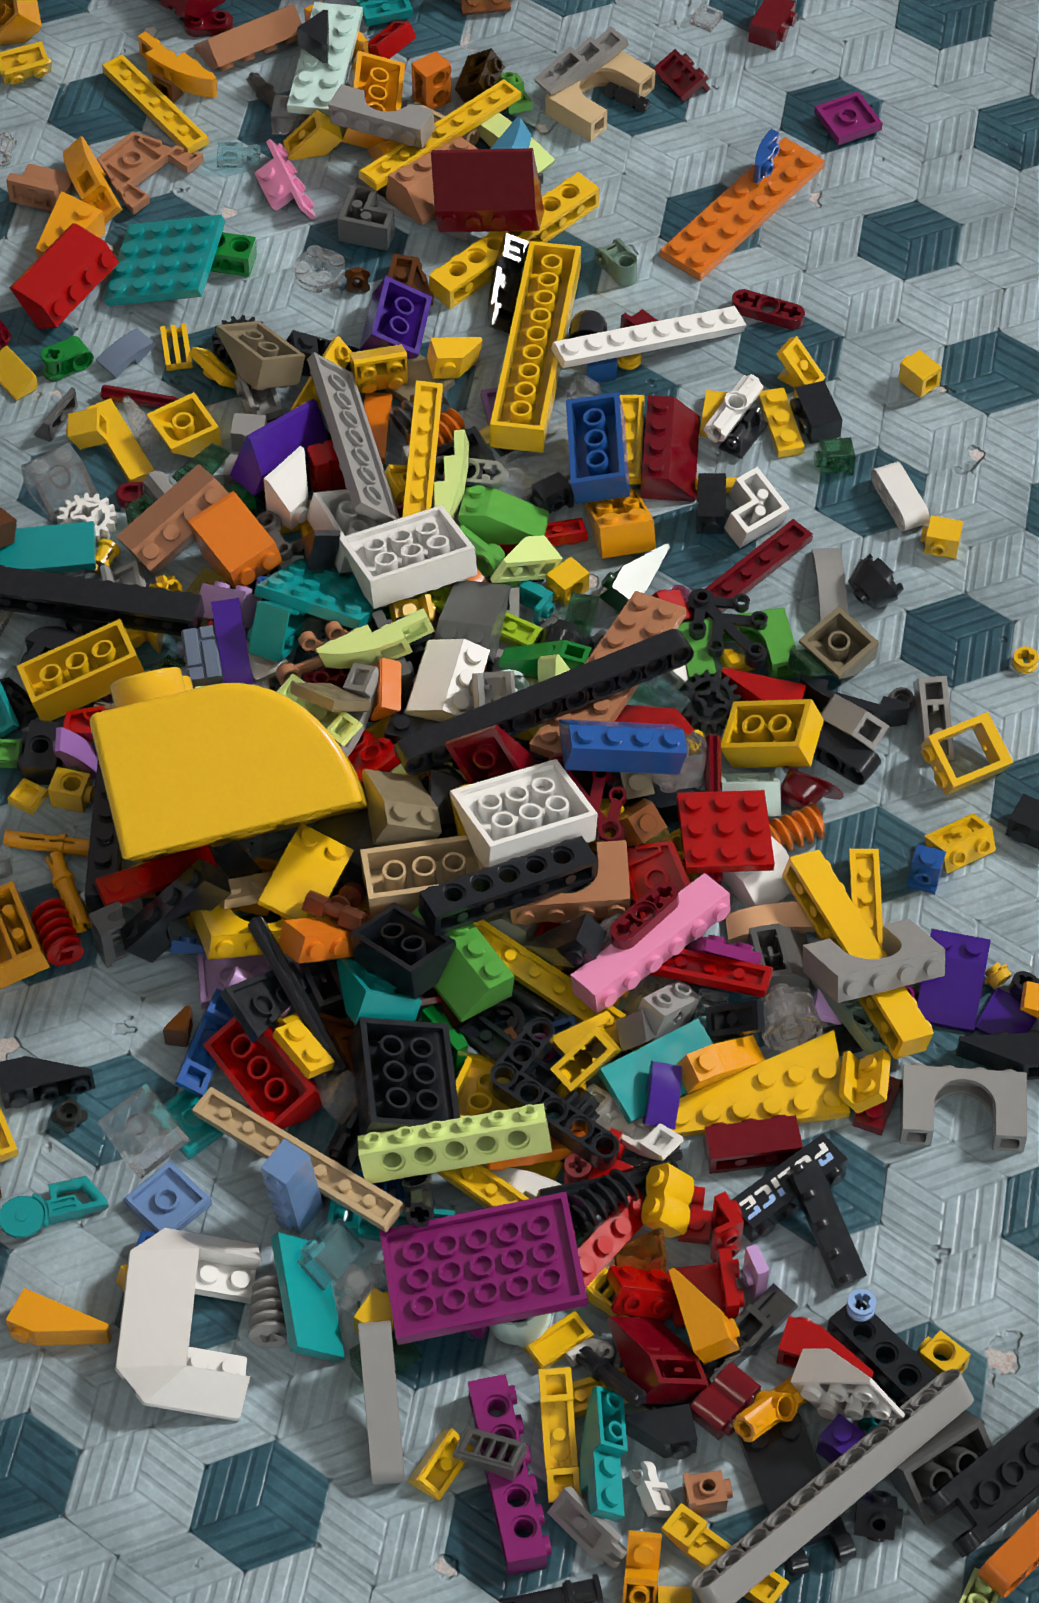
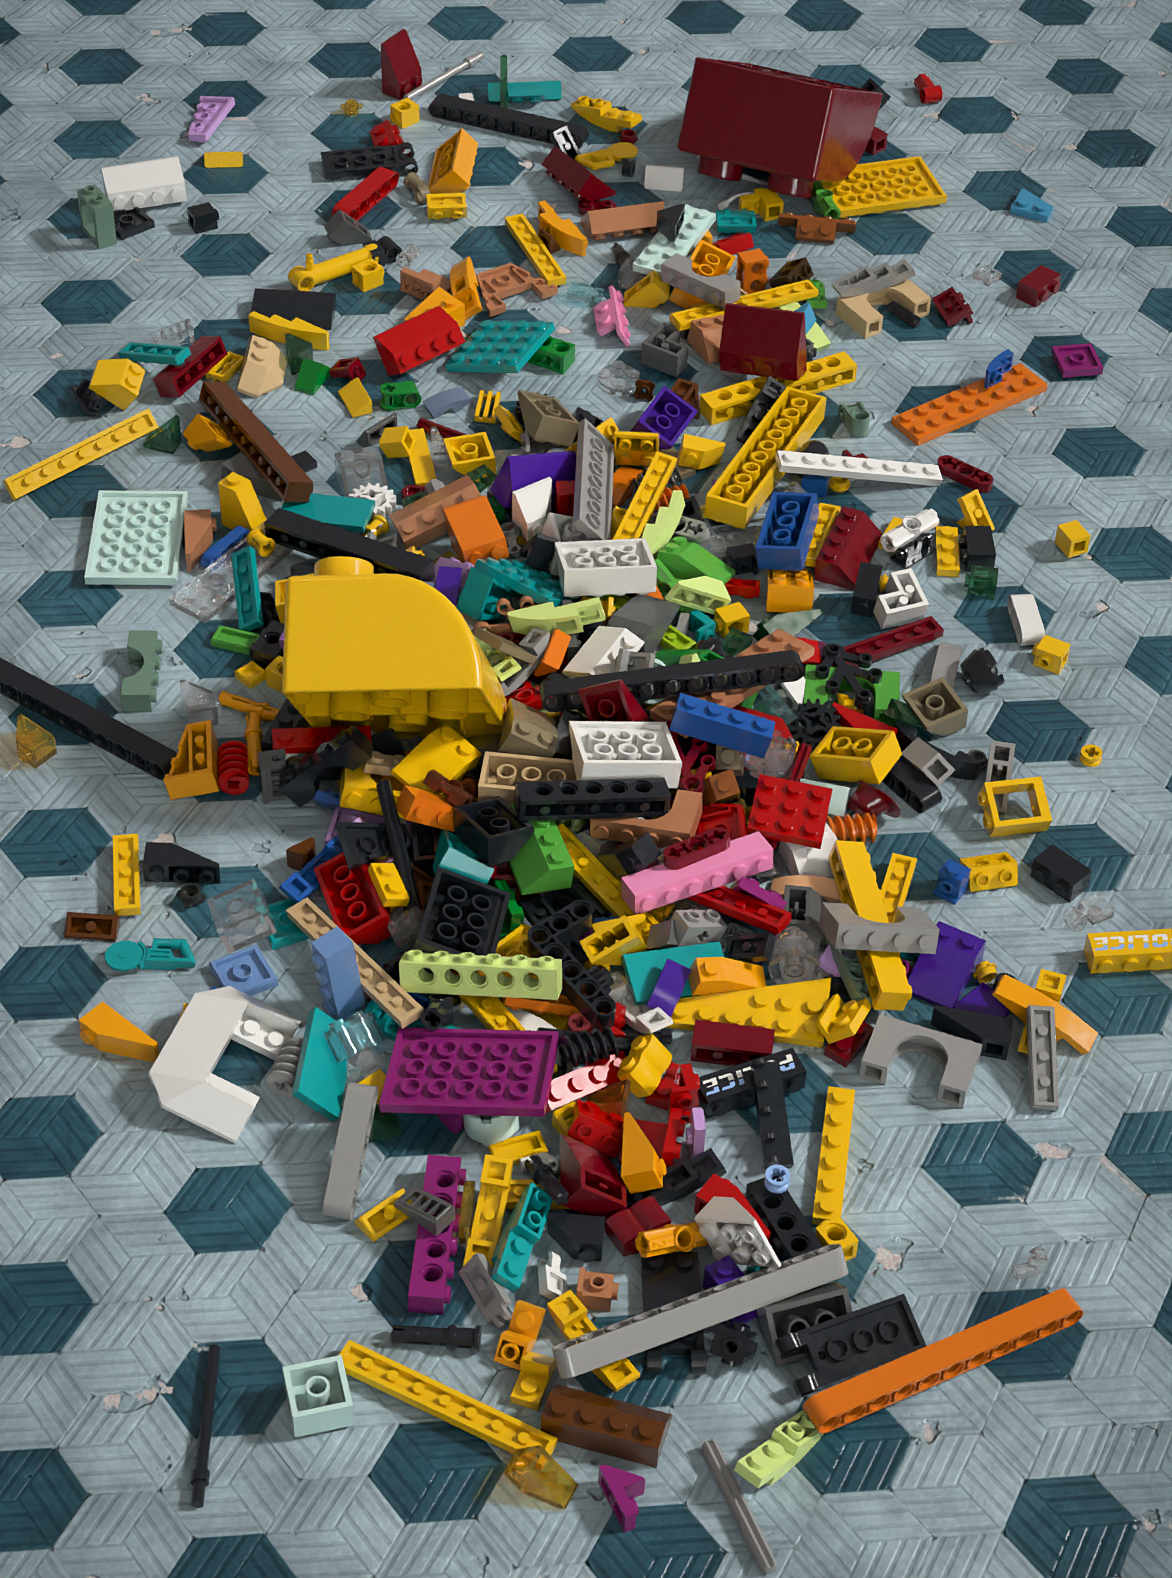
camera: 15 degrees right, 10 degrees down
none -> clear yellow tile [458,1180,476,1244]
none -> yellow plate [812,1086,855,1225]

